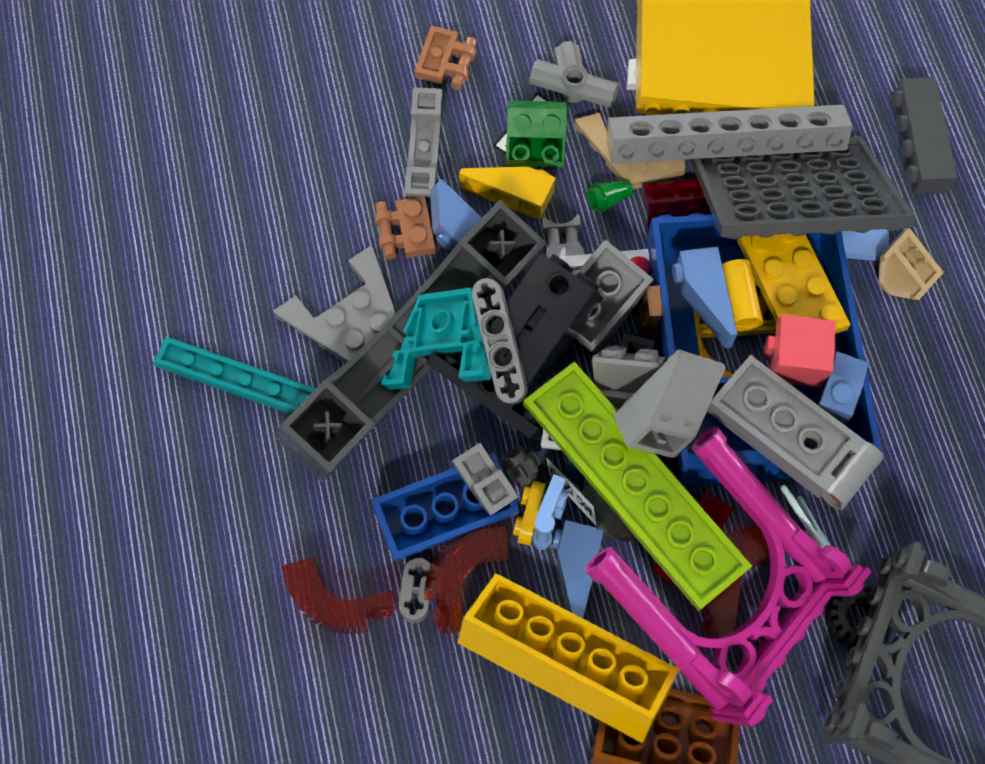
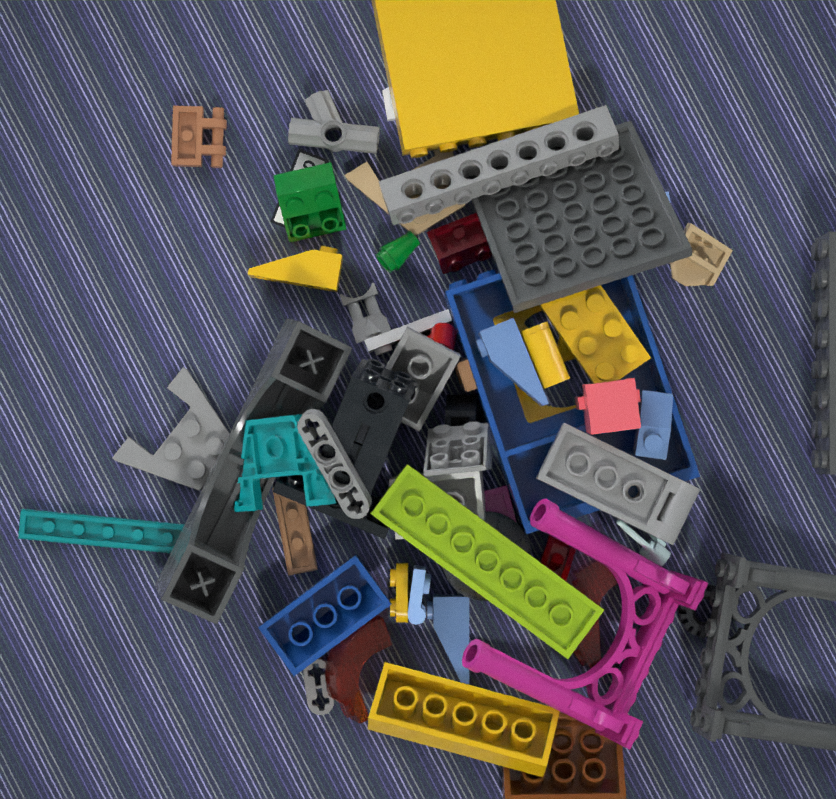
camera: 20 degrees left, 20 degrees up
clear red arch [281,557,398,634] -> none
nougat plate [374,197,436,260] -> none
light grey slope [404,87,442,197] -> none
medium blue slope [430,179,482,250] -> none
light grey slope [451,443,518,516] -> none
dark grey gear [501,447,541,487] -> none
sticker [544,453,599,530] -> none
light grey slope [613,350,726,458] -> none
dark grey brick [891,77,957,194] -> none
none -> medium nougat tile [272,488,318,576]

